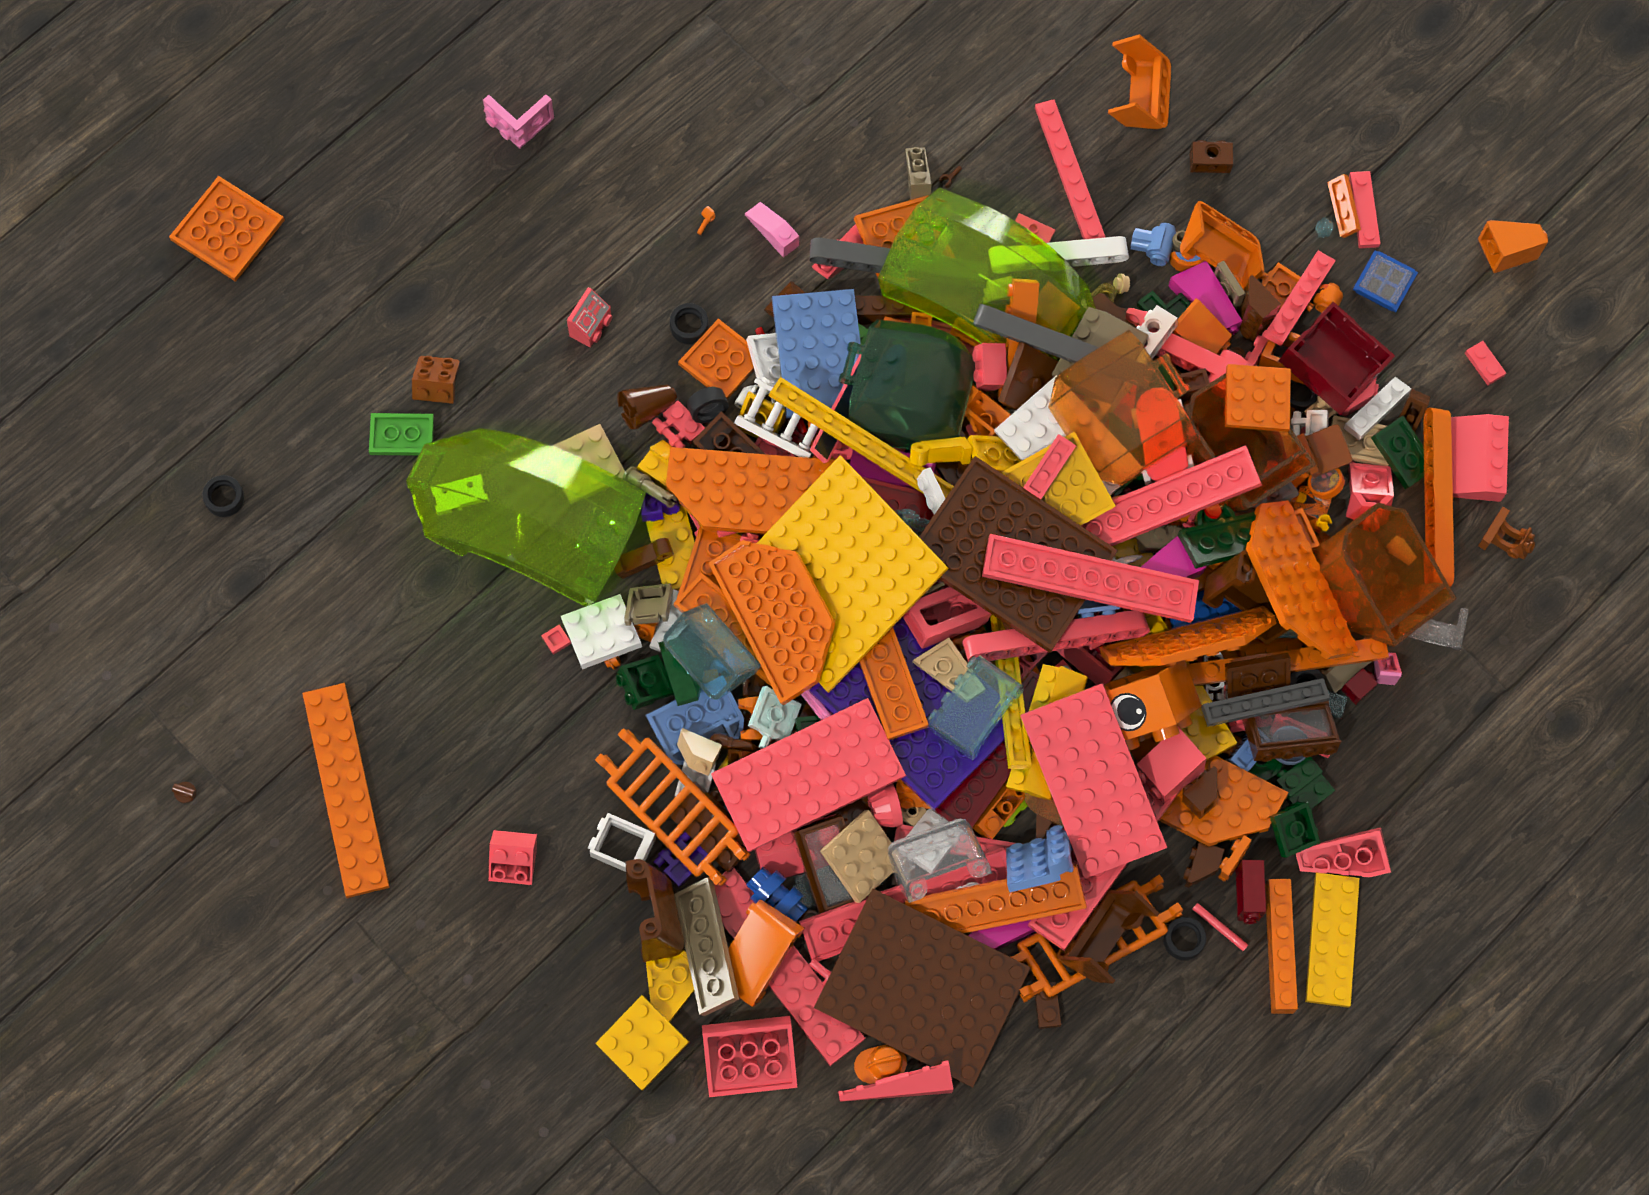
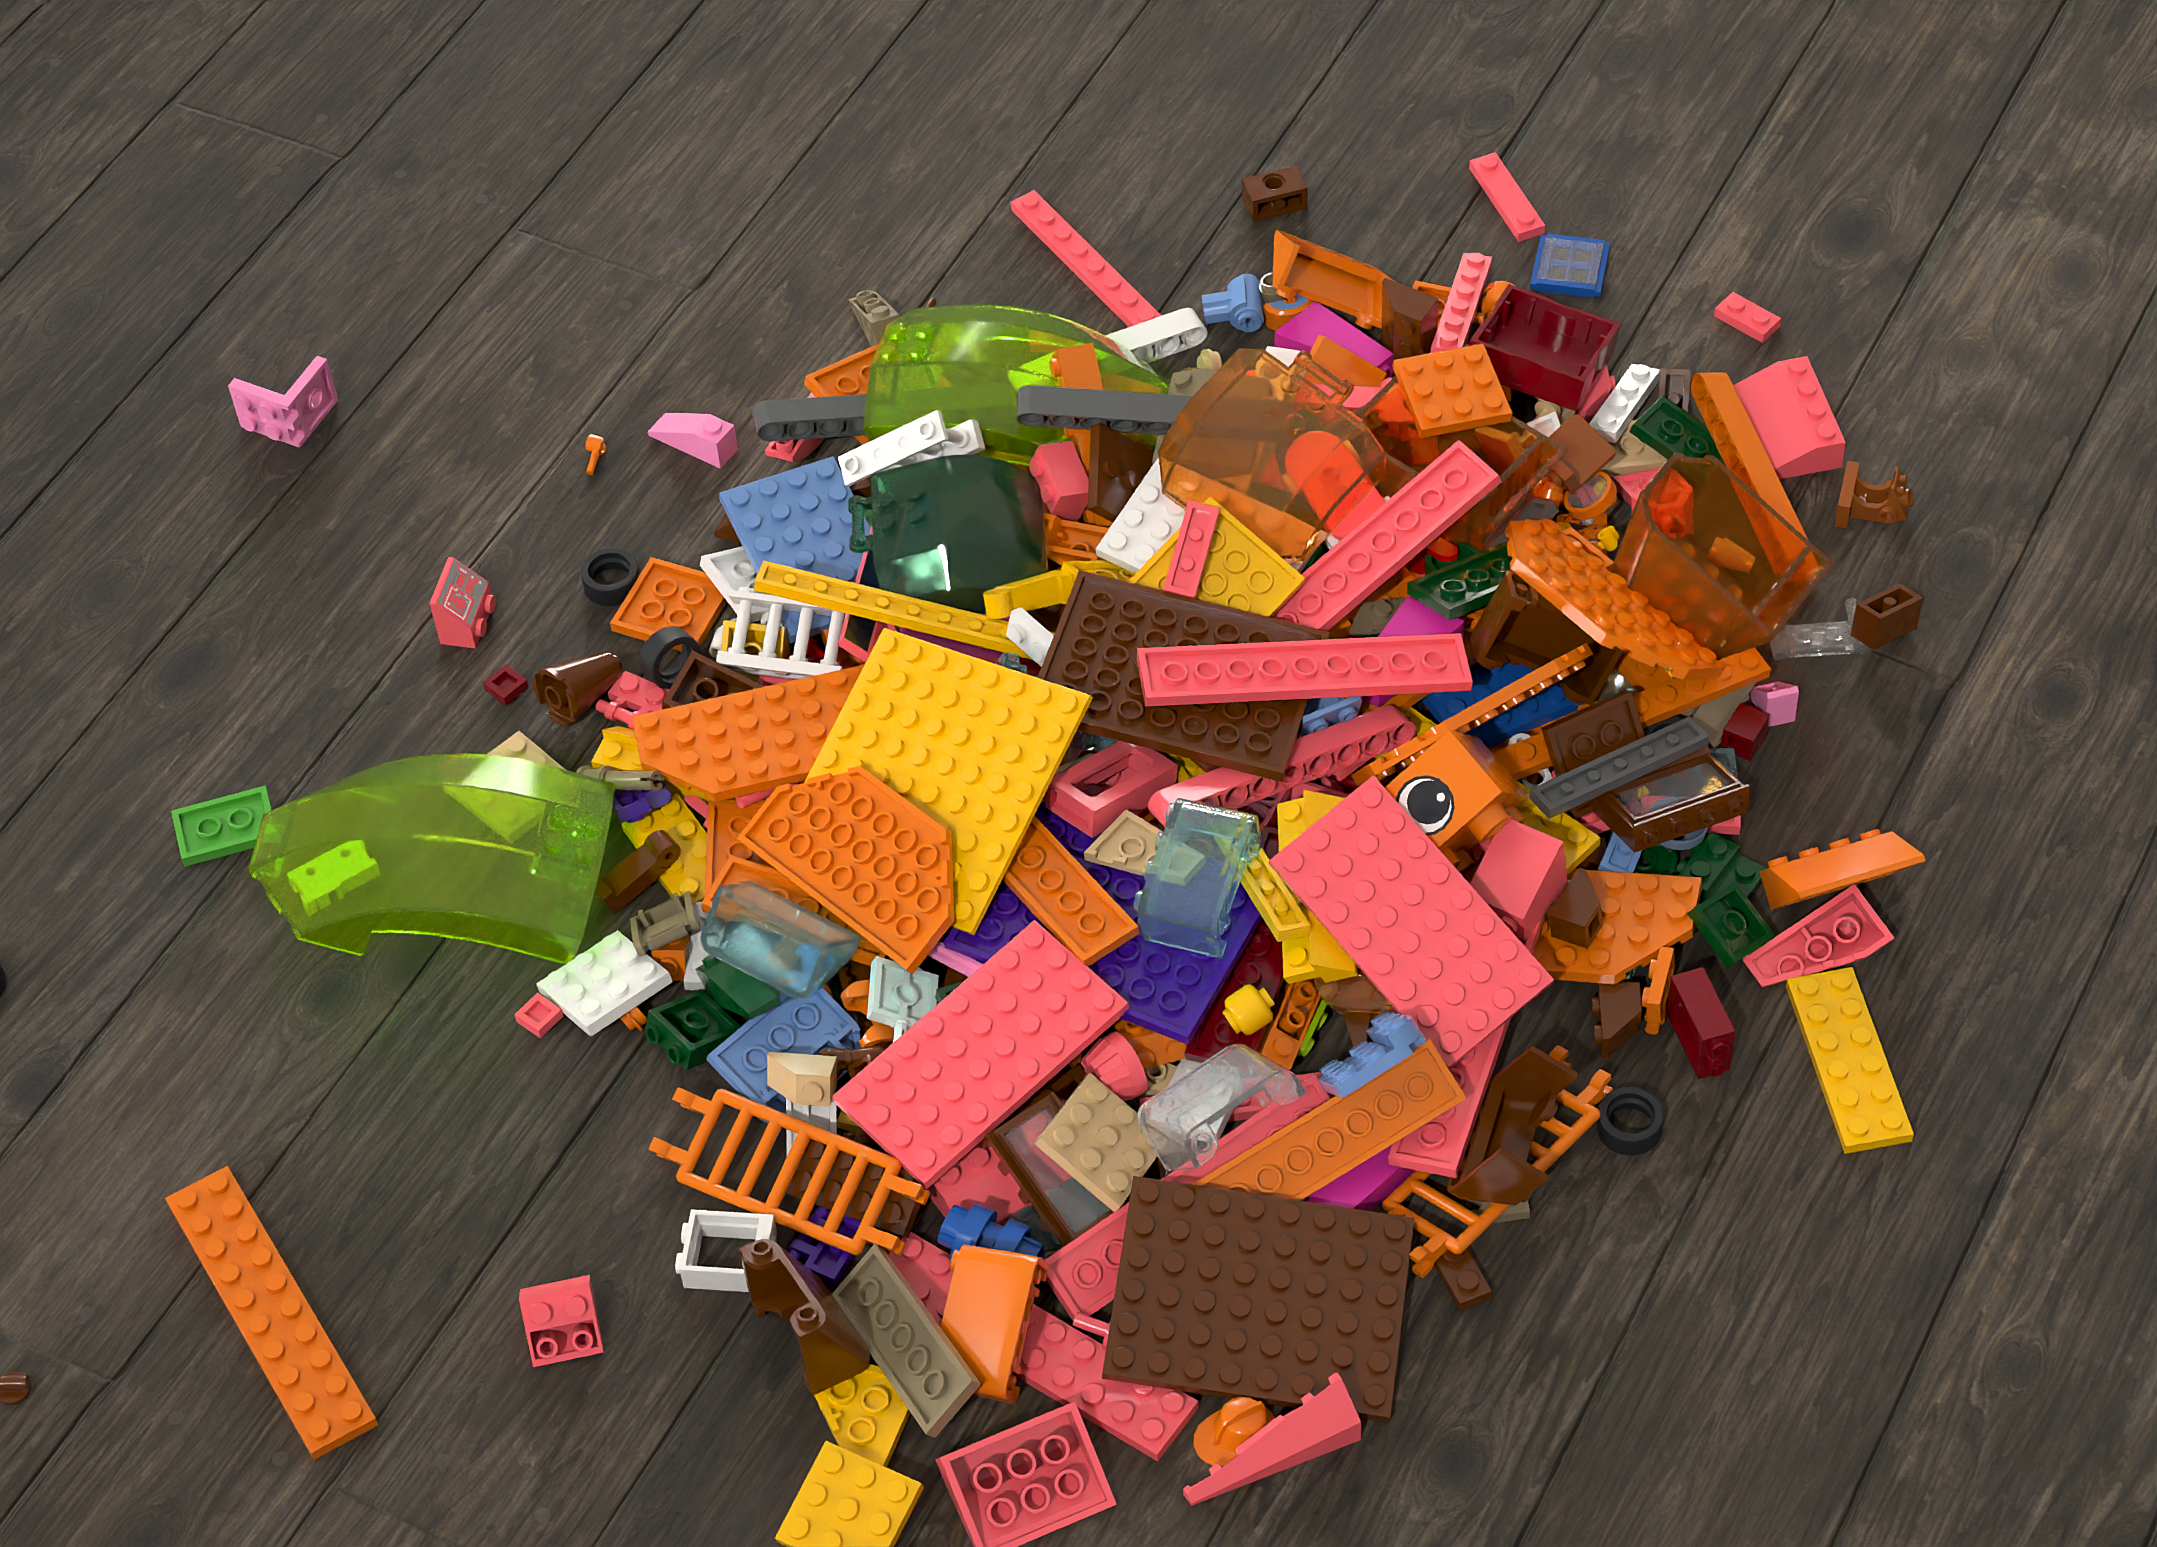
camera: 10 degrees left, 20 degrees down
dark orange bracket [412,356,460,404] -> none
orange windscreen [1108,34,1171,129] -> none
coral bar [1192,903,1248,951] -> none
dark tan tile [1214,261,1245,311] -> none
orange brick [1265,879,1298,1014] -> none
clear light blue plate [1316,217,1333,238] -> none
plate [1327,174,1361,238] -> none
orange slope [1478,220,1548,273] -> none
none -> dark red plate [483,664,529,706]
none -> white fence [838,410,985,495]
none -> yellow head [1222,984,1275,1036]
none -> orange slope [1759,829,1926,910]
none -> reddish brown brick [1850,583,1923,650]

